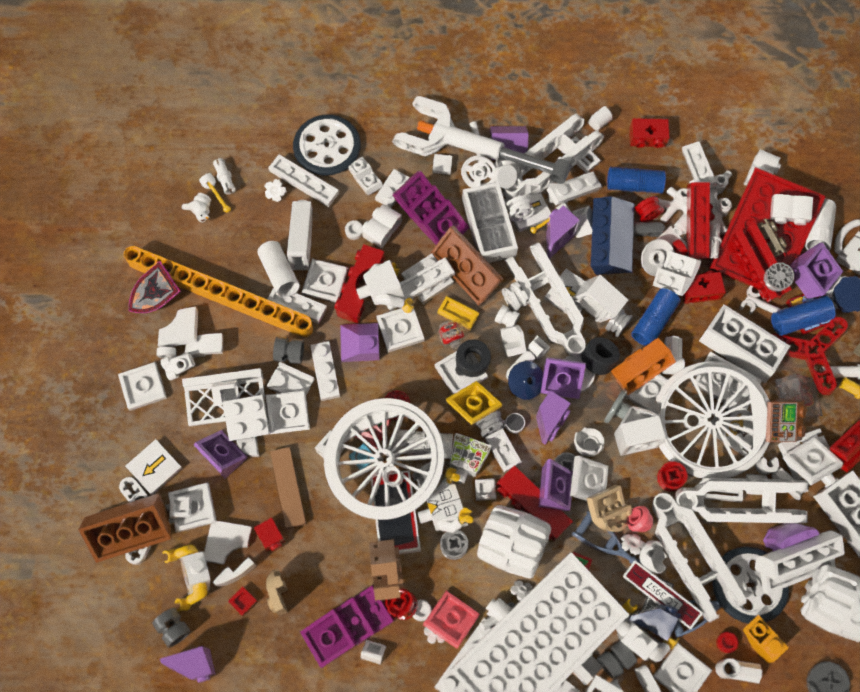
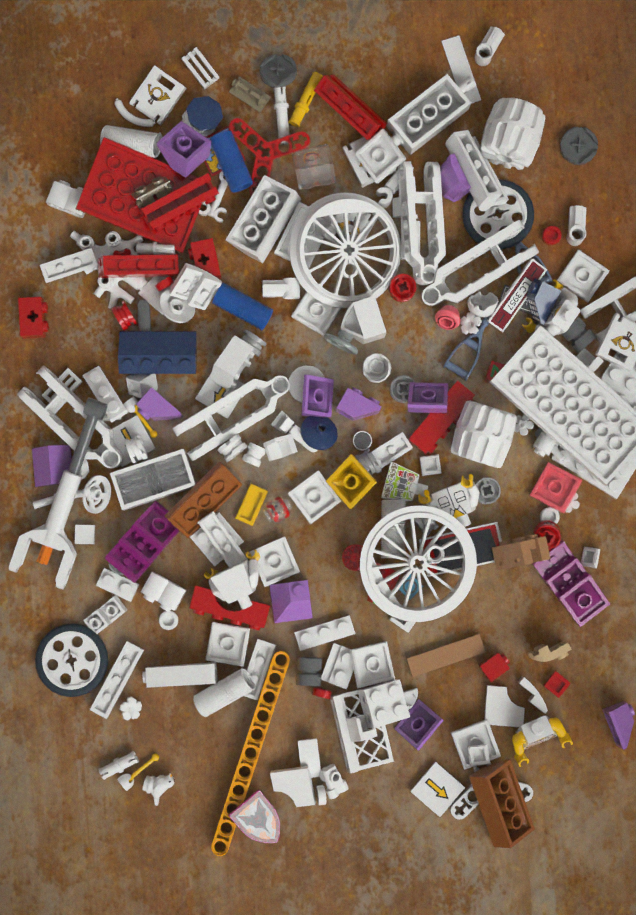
camera: 95 degrees left, 15 degrees up
white tile [118,362,167,411] -> none
dark grey wheel [152,607,191,648] -> none
black tyre [456,339,491,377] -> none
white piece [492,164,517,189] -> none
white tile [570,456,609,501] -> none
black tyre [581,337,620,375] -> none
tan slope [587,485,632,532] -> none
white brick [588,106,612,130] -> none
blue piece [607,167,666,194] -> none
orange piece [611,338,676,395] -> none
light orange slope [743,615,789,663] -> none
light grey wheel [764,263,794,292] -> none
slope [766,398,807,442] -> none
white brick [770,194,813,225] -> none
none -> red tile [312,687,332,699]

